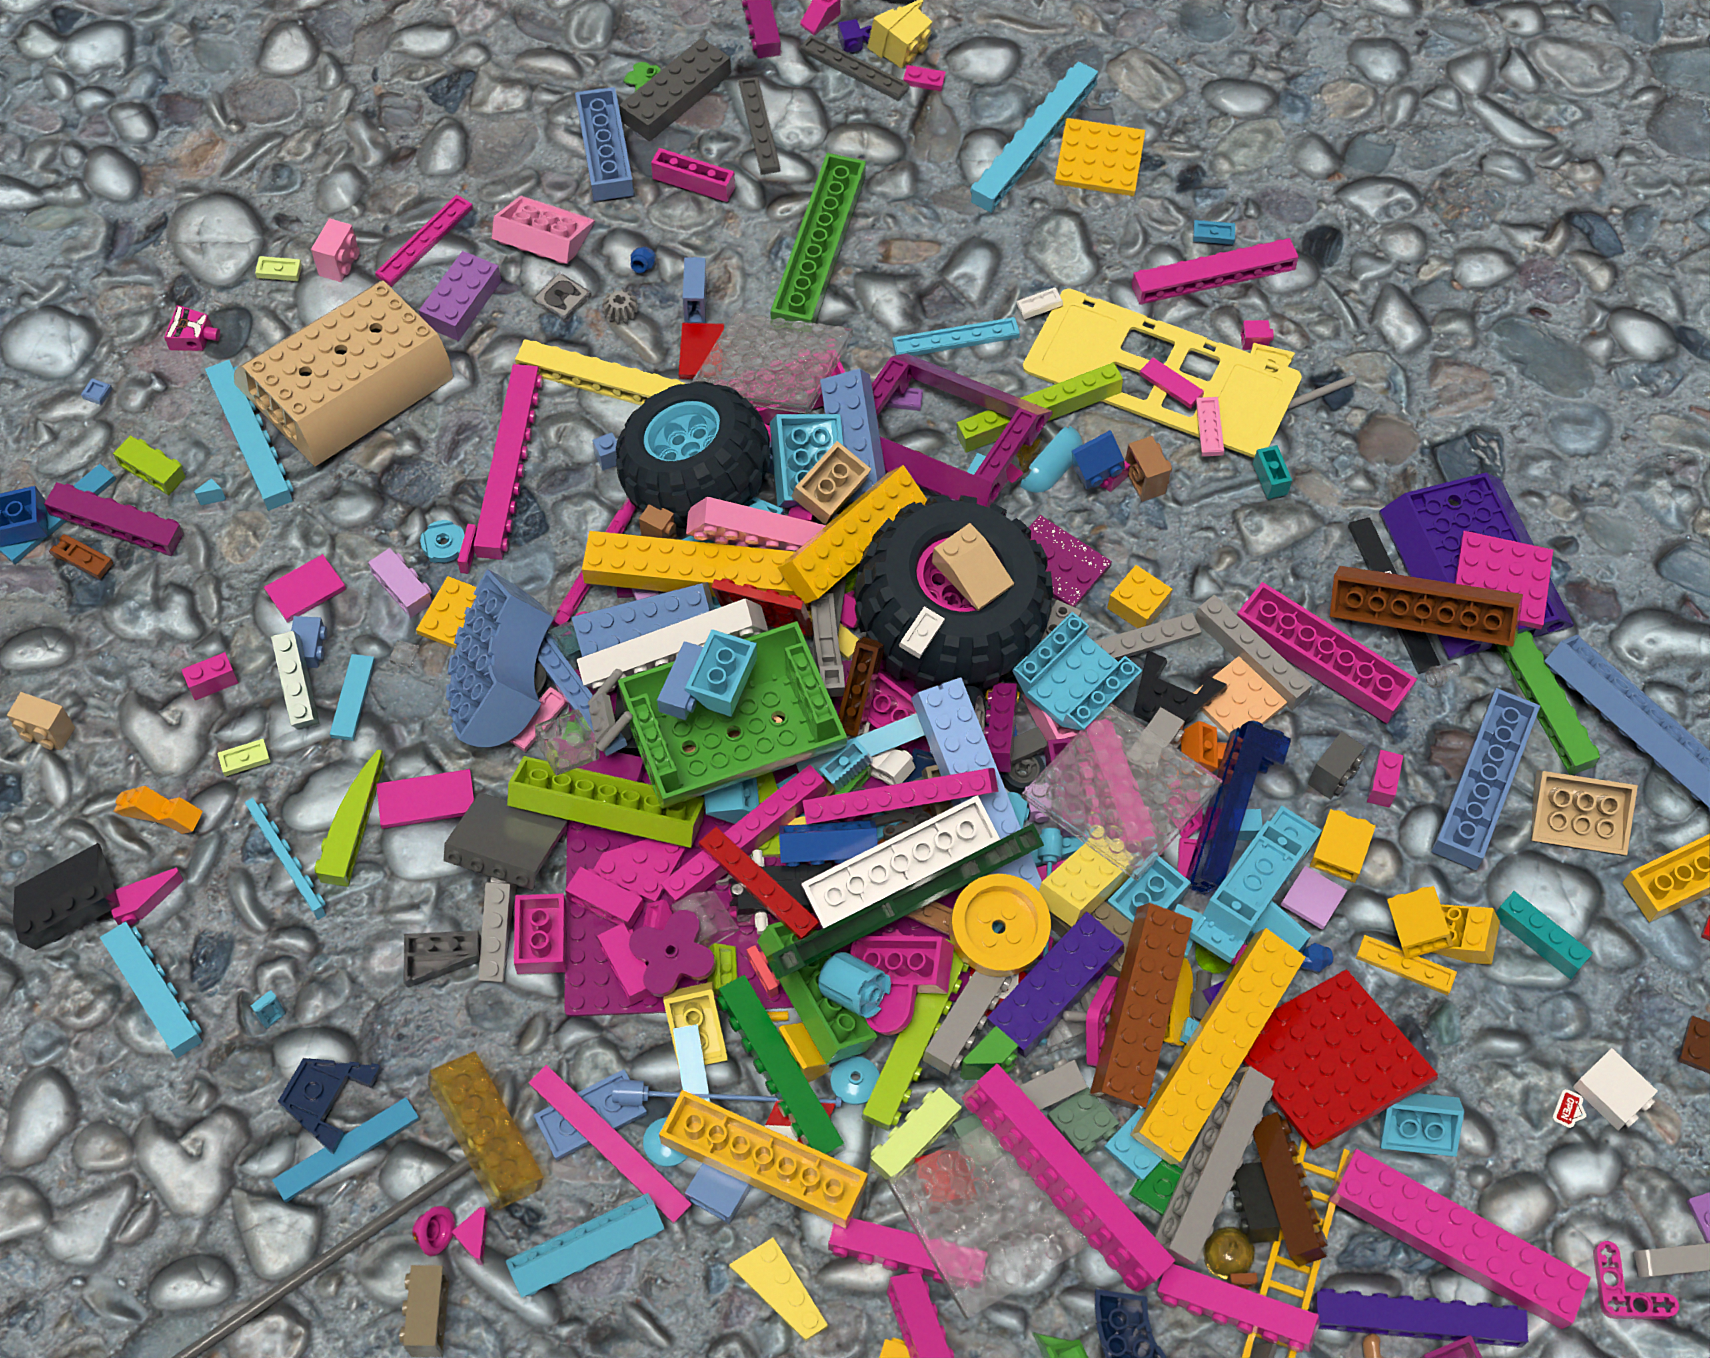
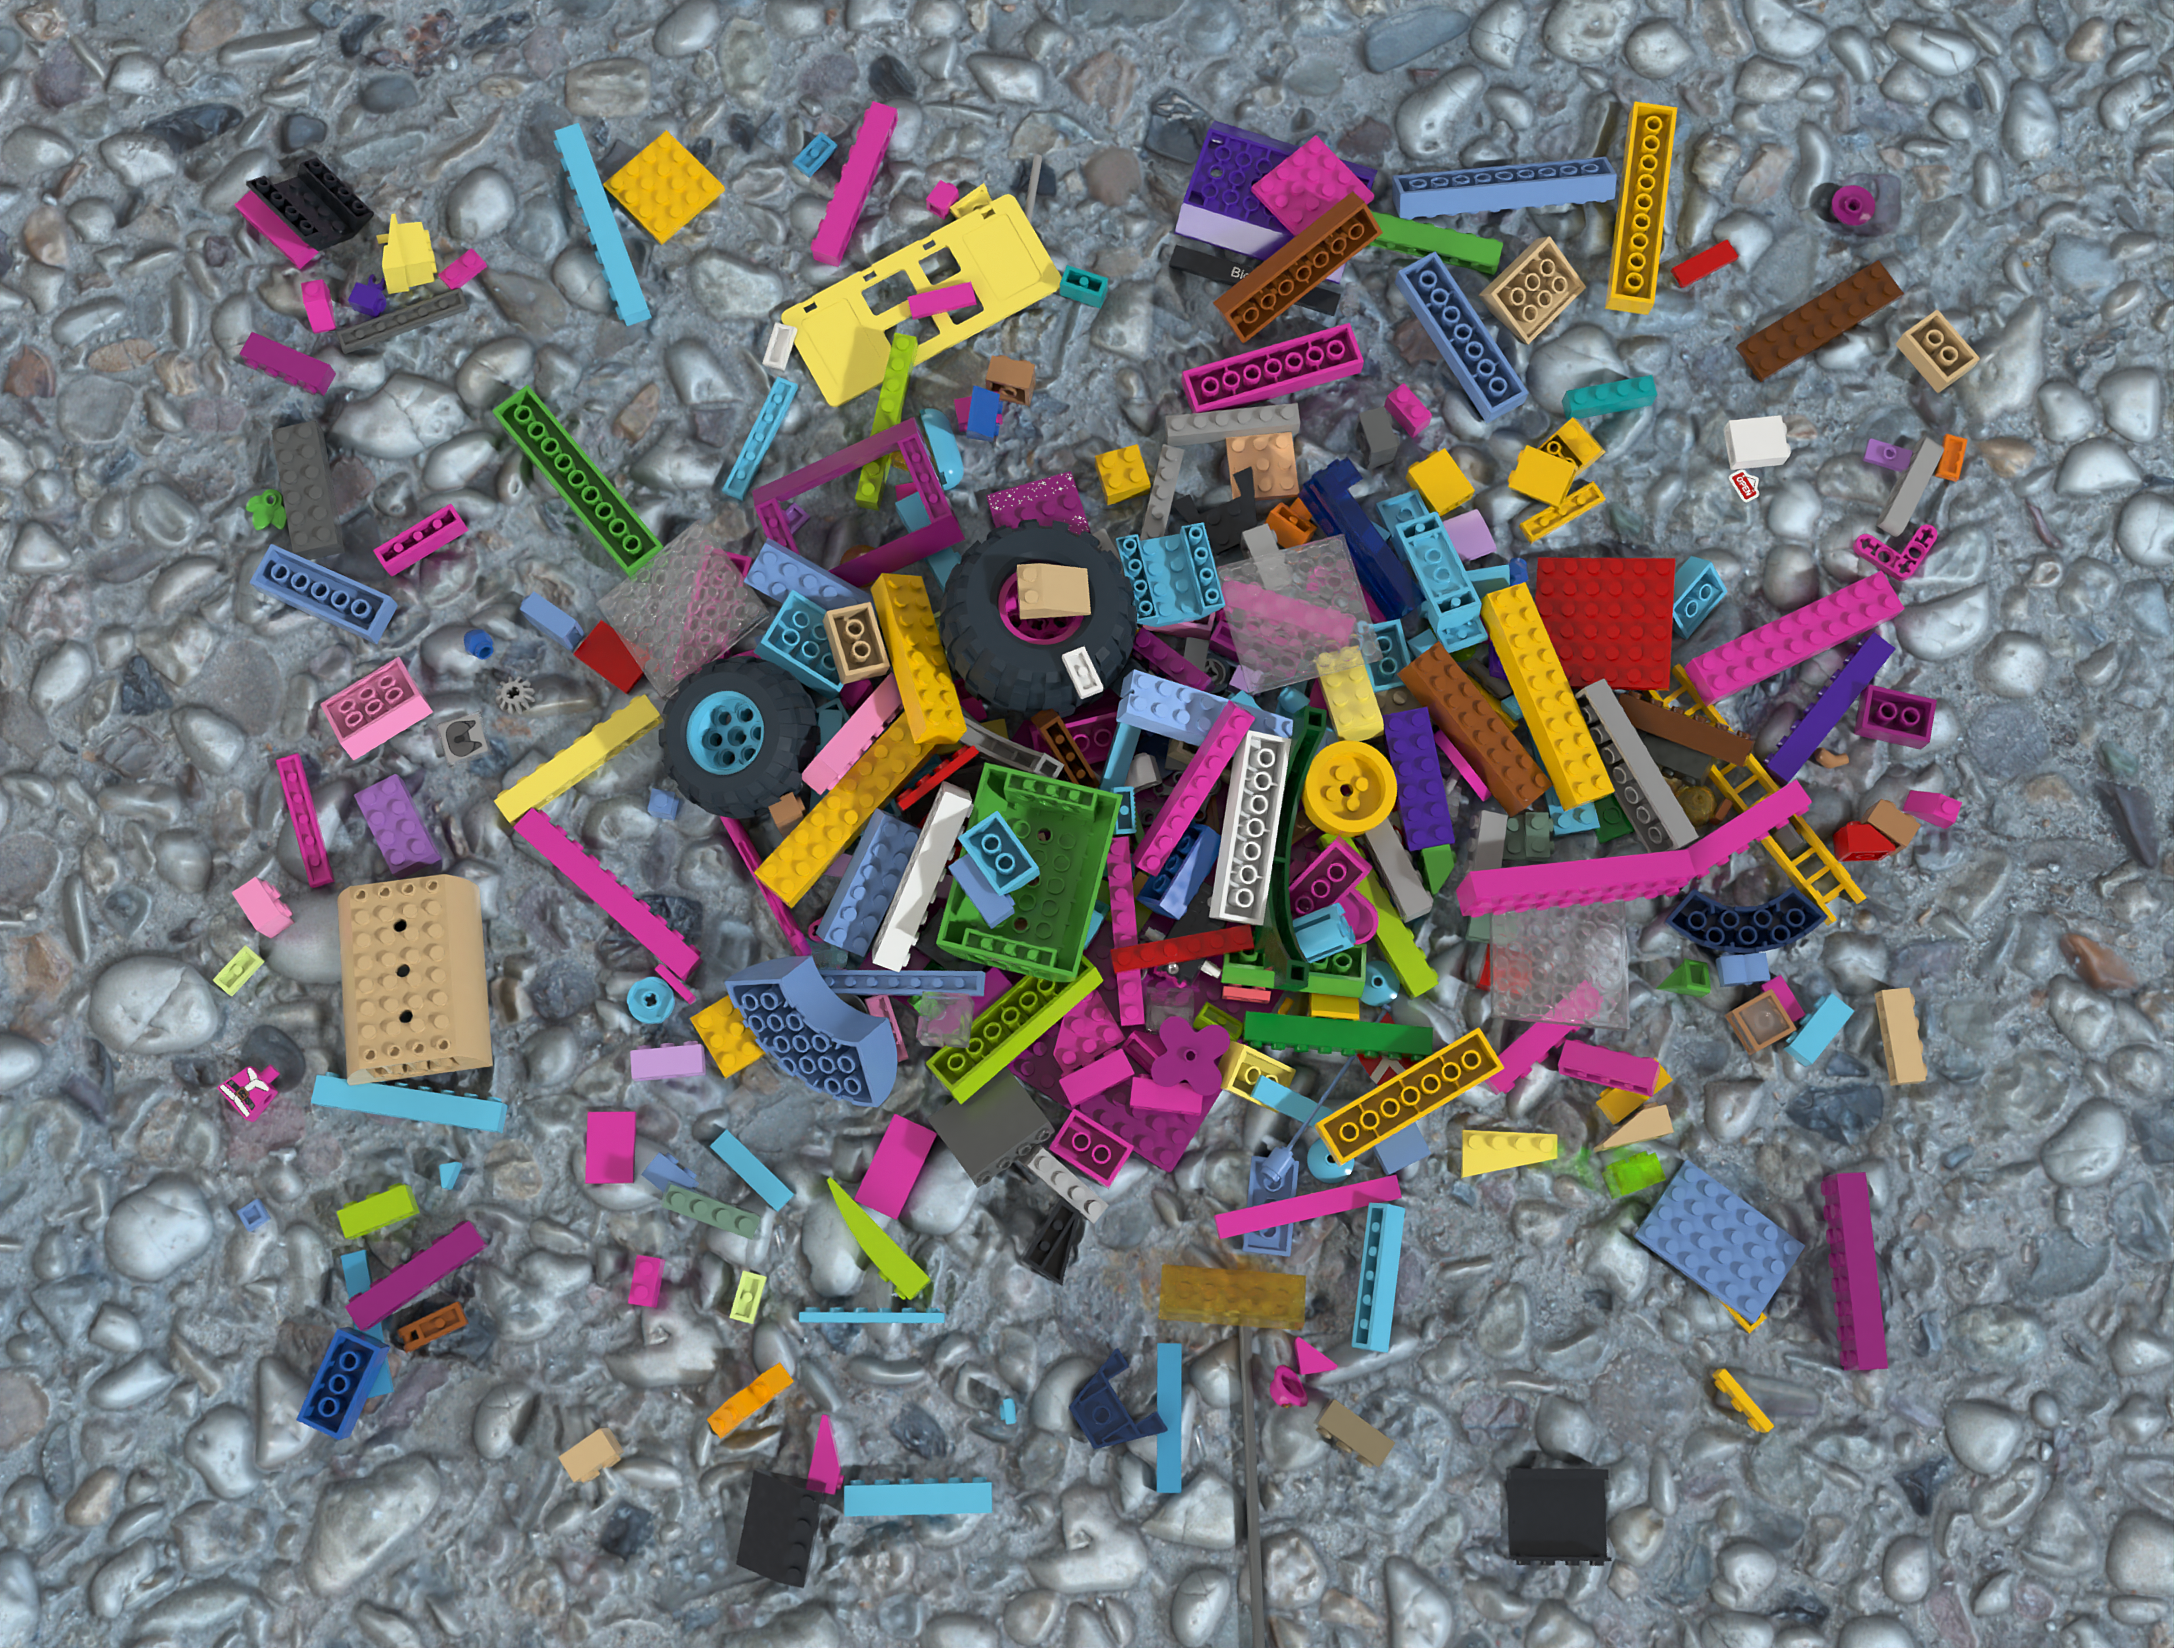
camera: 55 degrees left, 15 degrees up
light grey plate [588,669,633,751] -> none
dark grey tile [738,77,780,175] -> none
yellowish green brick [870,1087,962,1186] -> none
bright pink plate [1196,397,1224,456] -> none

